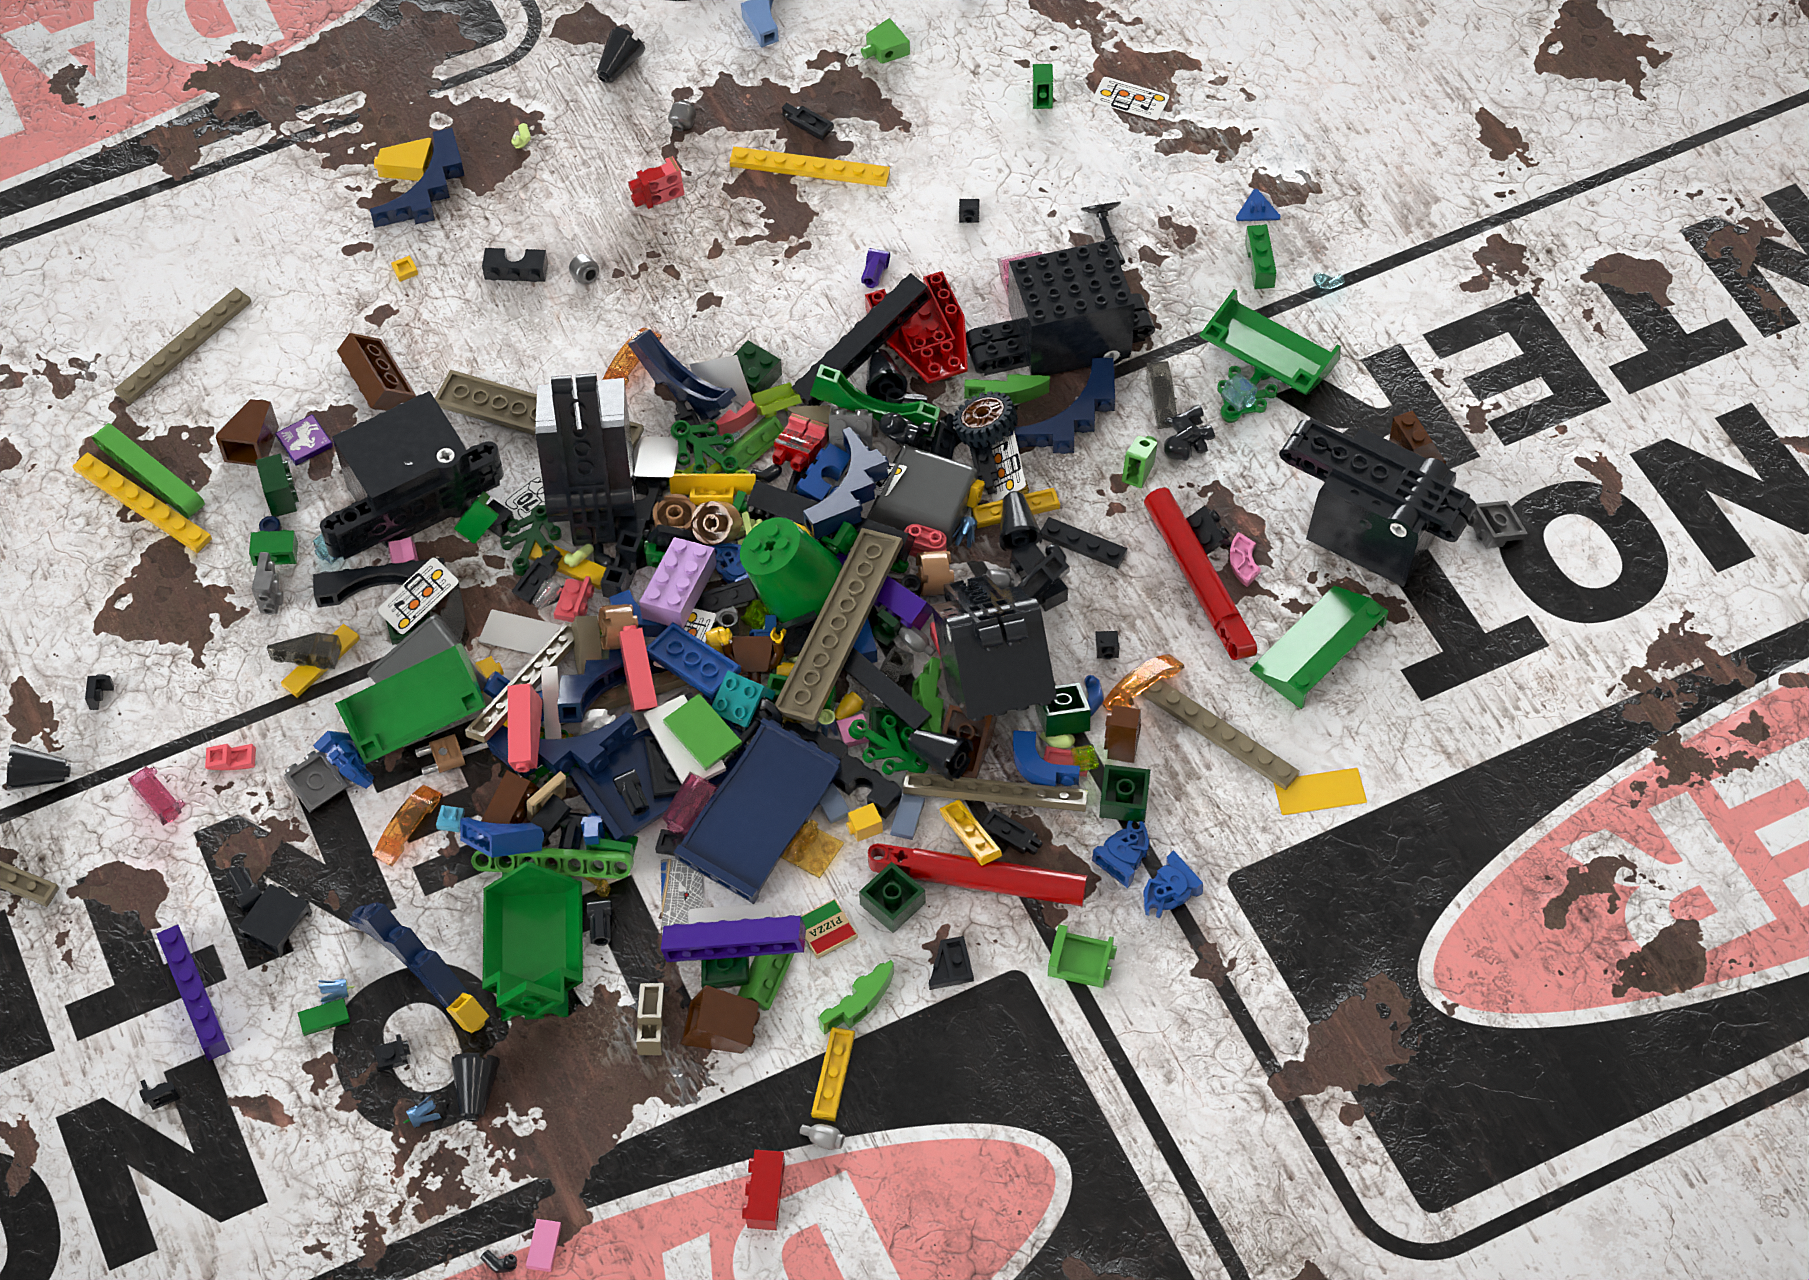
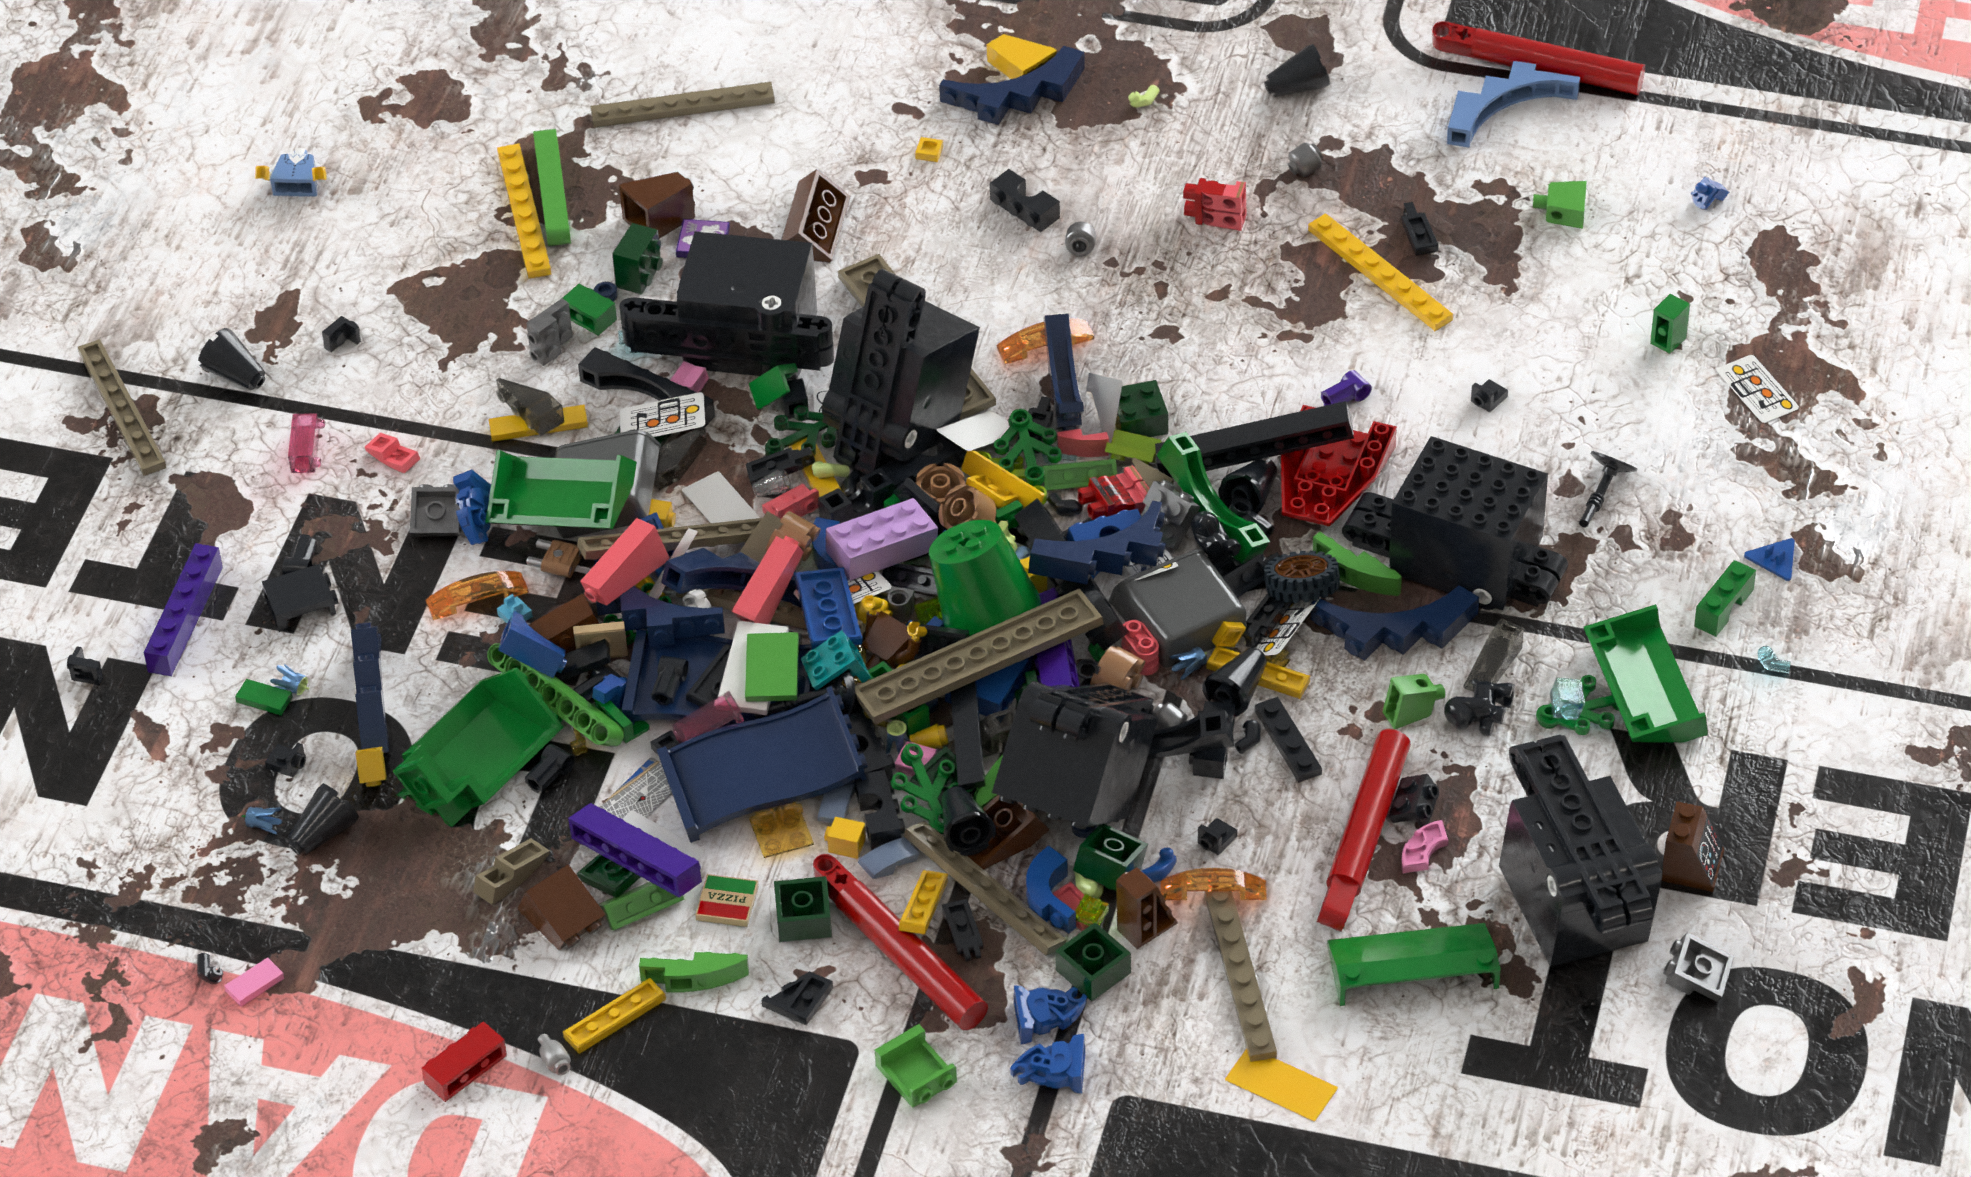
camera: 40 degrees right, 10 degrees down
green bracket [821,521,859,556] -> none

